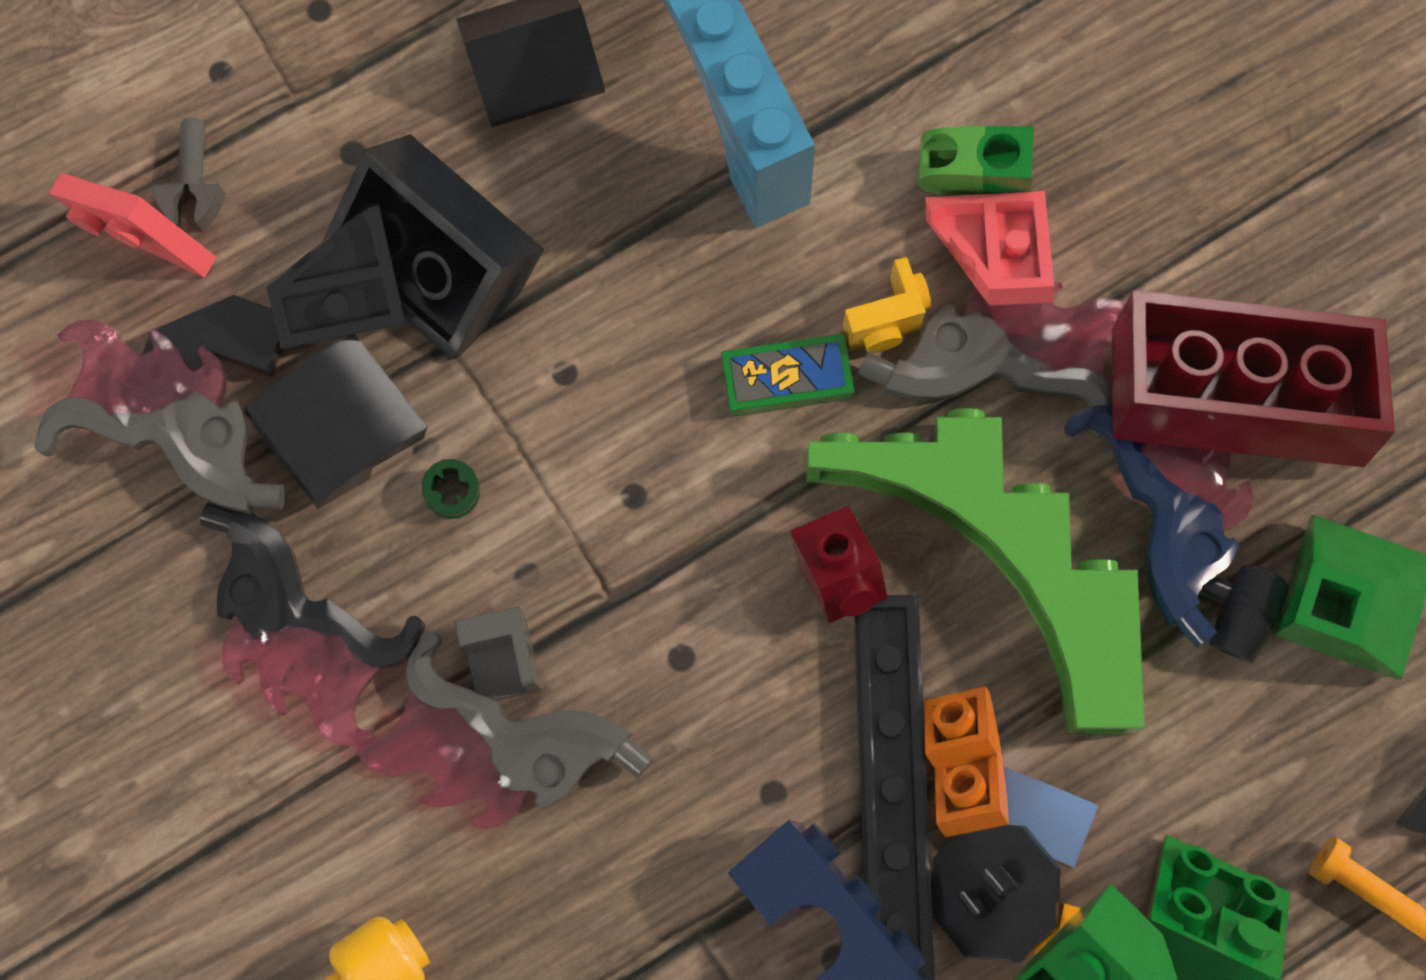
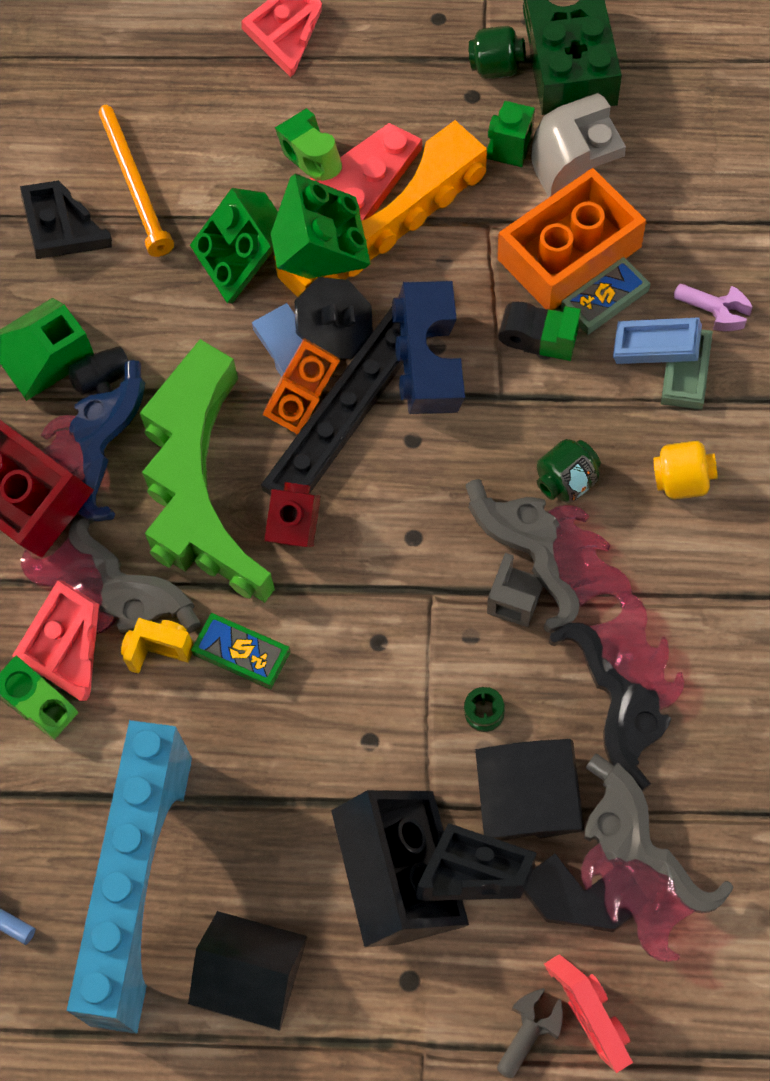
camera: 145 degrees left, 10 degrees down
none -> dark green head [536,439,601,503]

